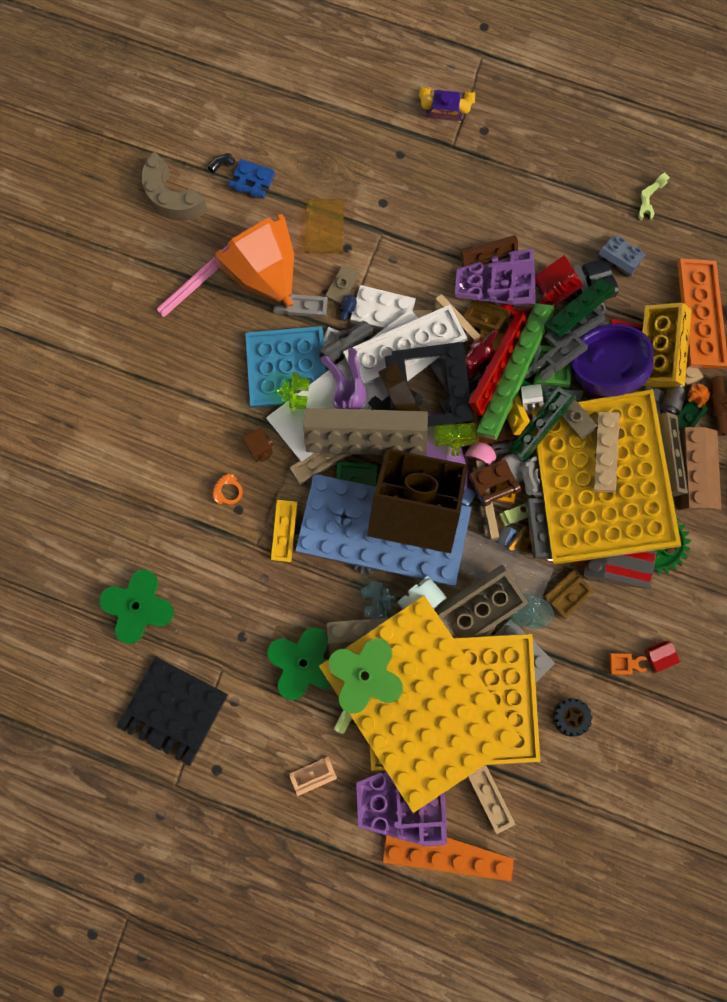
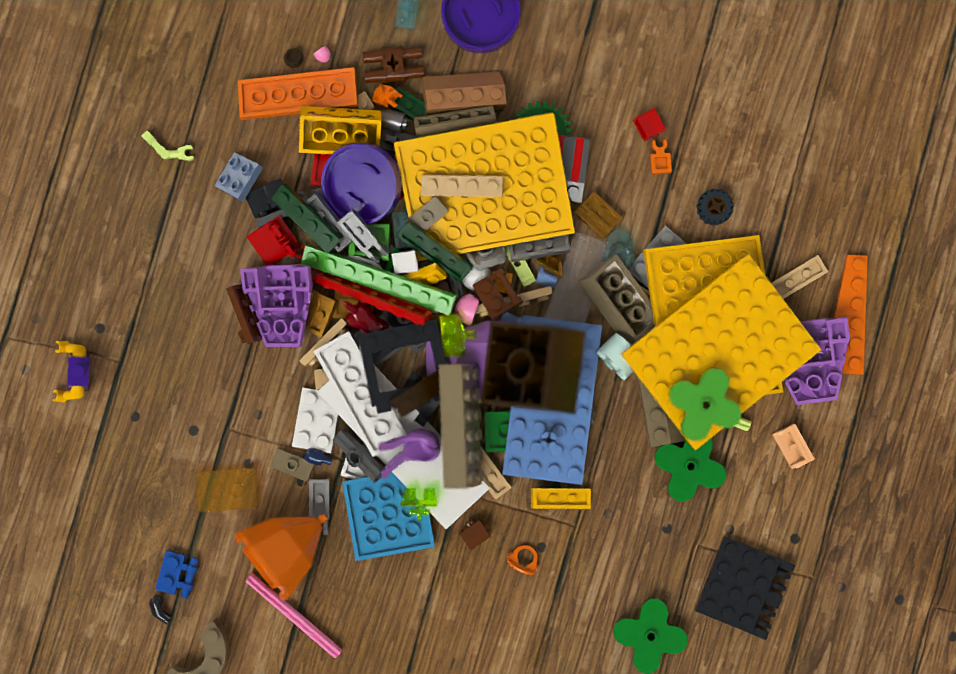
camera: 95 degrees left, 10 degrees up
clear light blue hips [361,581,396,619] -> none

